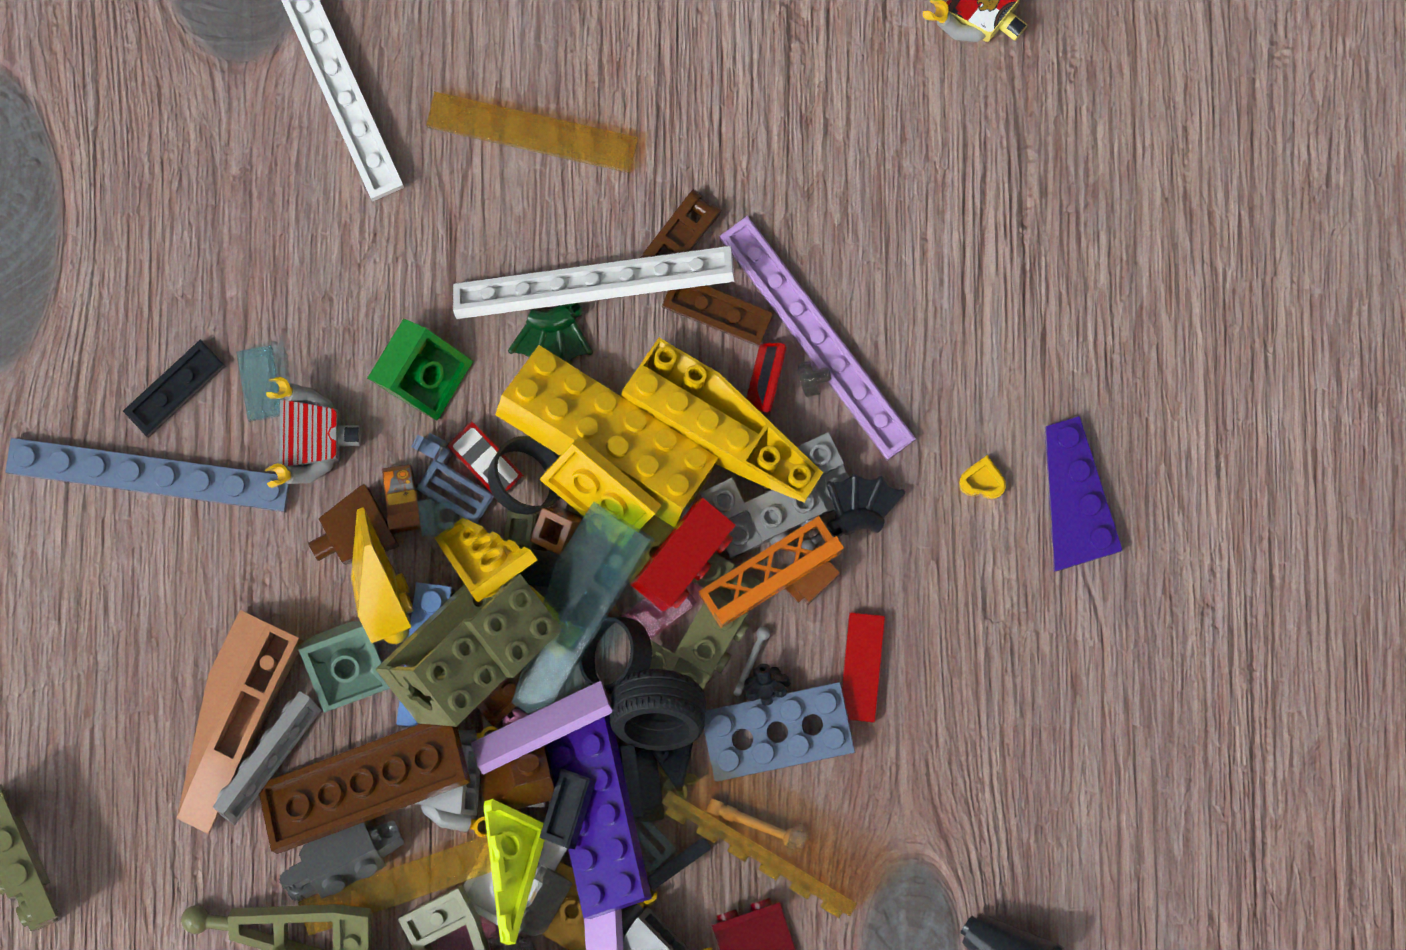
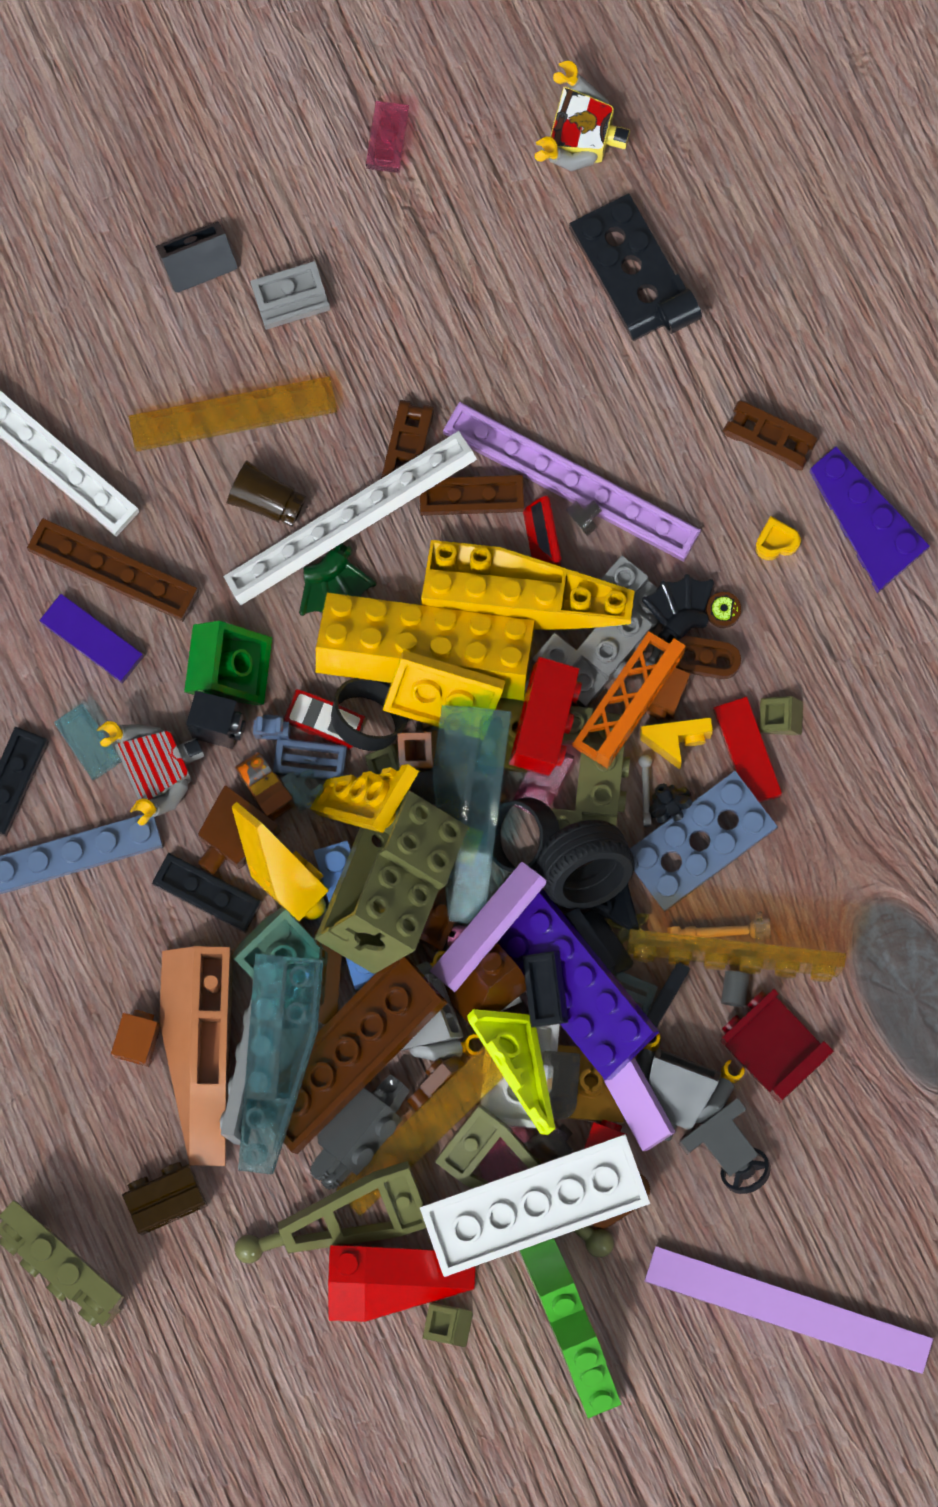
camera: 25 degrees left, 5 degrees down
none -> reddish brown plate [27,518,198,622]
none -> dark purple tile [39,594,144,684]
none -> dark orange brick [111,1010,161,1067]
none -> dark brown brick [122,1162,208,1235]
none -> black tile [152,852,262,933]
none -> black brick [186,691,246,749]
none -> dark brown plant [226,460,306,527]
none -> clear light blue wedge [238,954,323,1174]
none -> light grey plate [250,261,330,330]
none -> reddish brown plate [308,930,342,1024]
none -> reddish brown plate [407,1056,465,1111]
none -> black hinge [569,193,702,341]
none -> yellow slope [640,718,713,769]
none -> reddish brown plate [676,636,741,679]
none -> tile [706,592,741,628]
none -> dark grey hinge [721,971,750,1007]
none -> reddish brown plate [722,401,818,471]
none -> olive slope [759,696,803,735]

